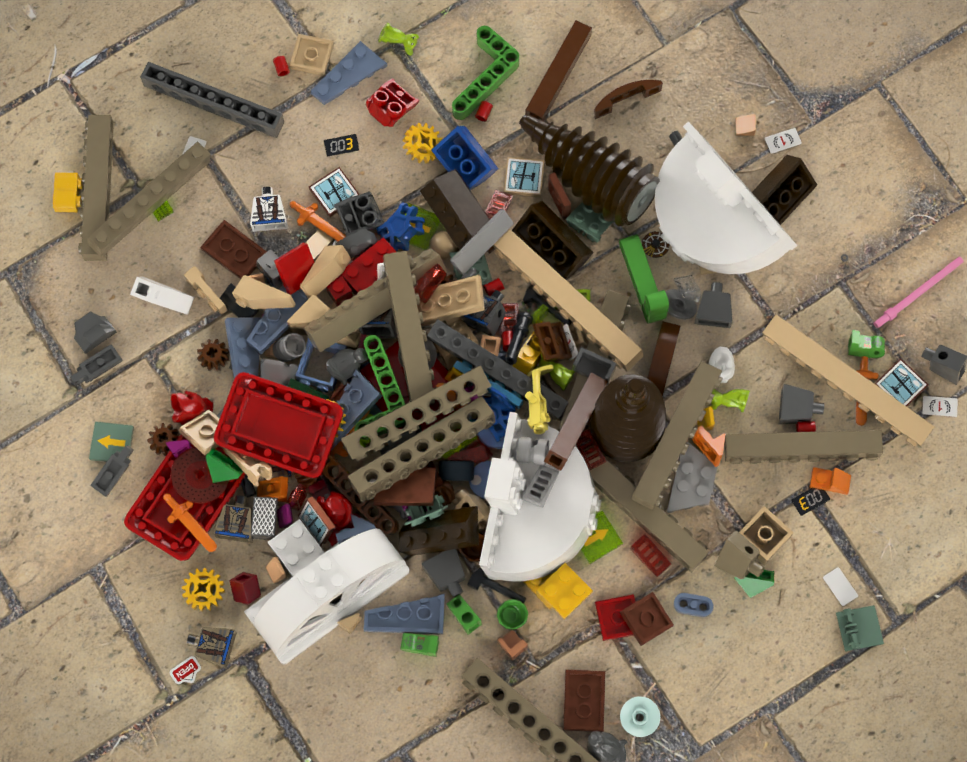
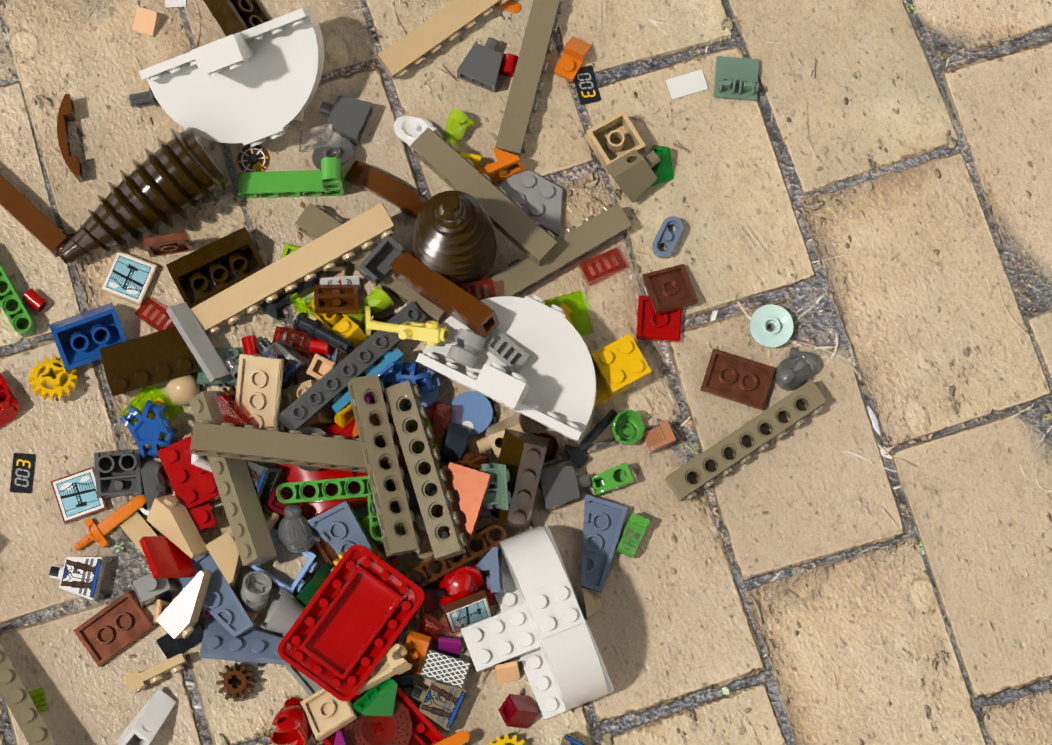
camera: 80 degrees left, 5 degrees up
sand green hinge [566,202,615,243] -> none

